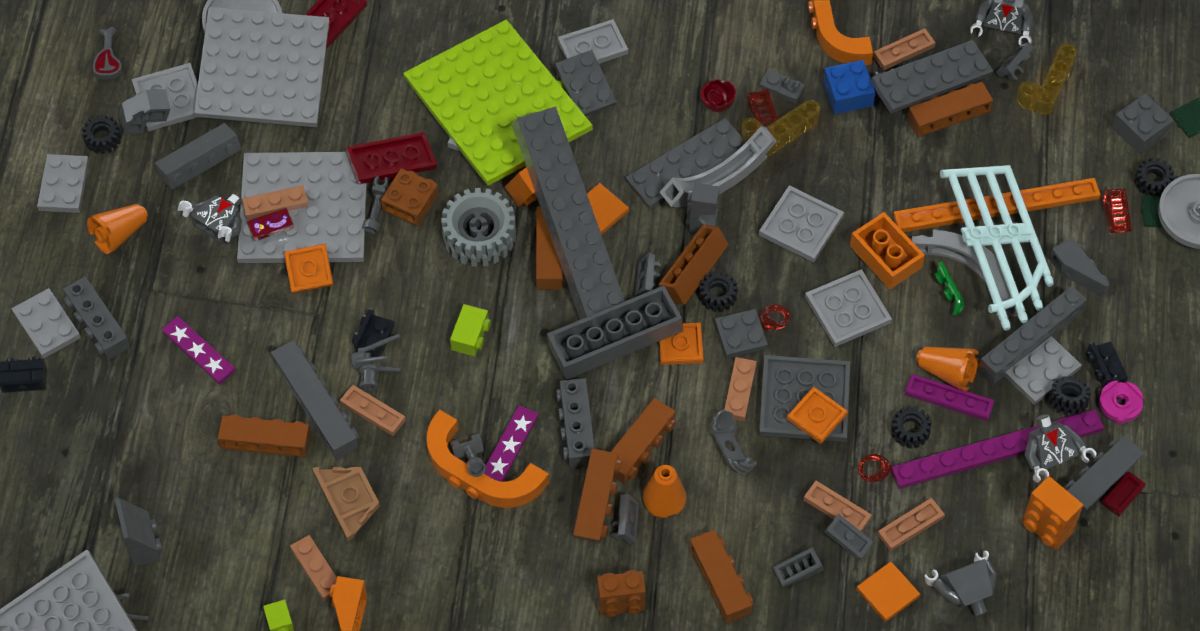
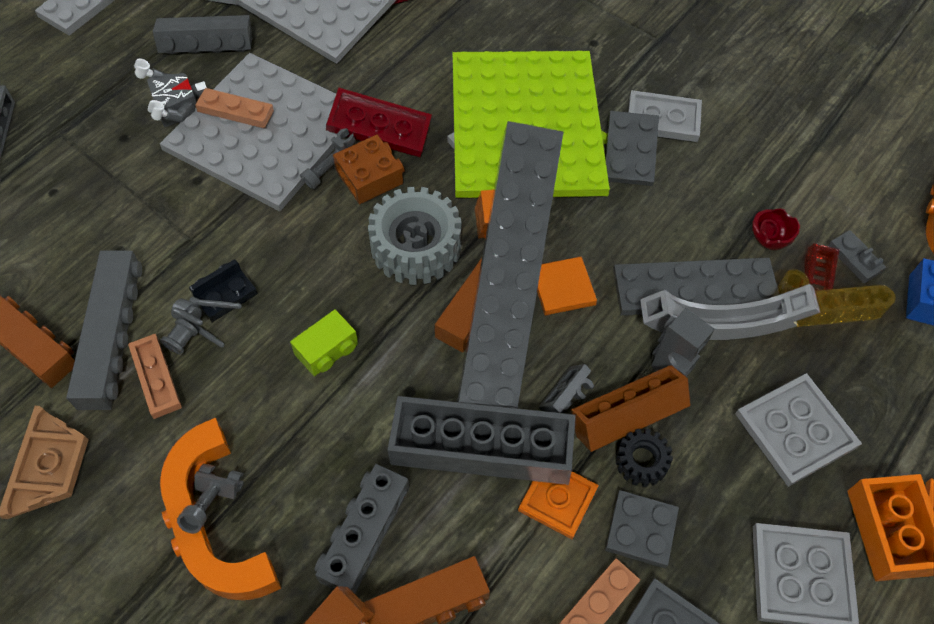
camera: 30 degrees right, 0 degrees up
orange cone [87,204,148,254] -> none
magenta tile [162,316,236,385] -> none
dark red tile [247,208,294,242] -> none
orange tile [284,244,334,294] -> none
magenta tile [484,405,539,482] -> none
clear red piece [761,305,790,331] -> none

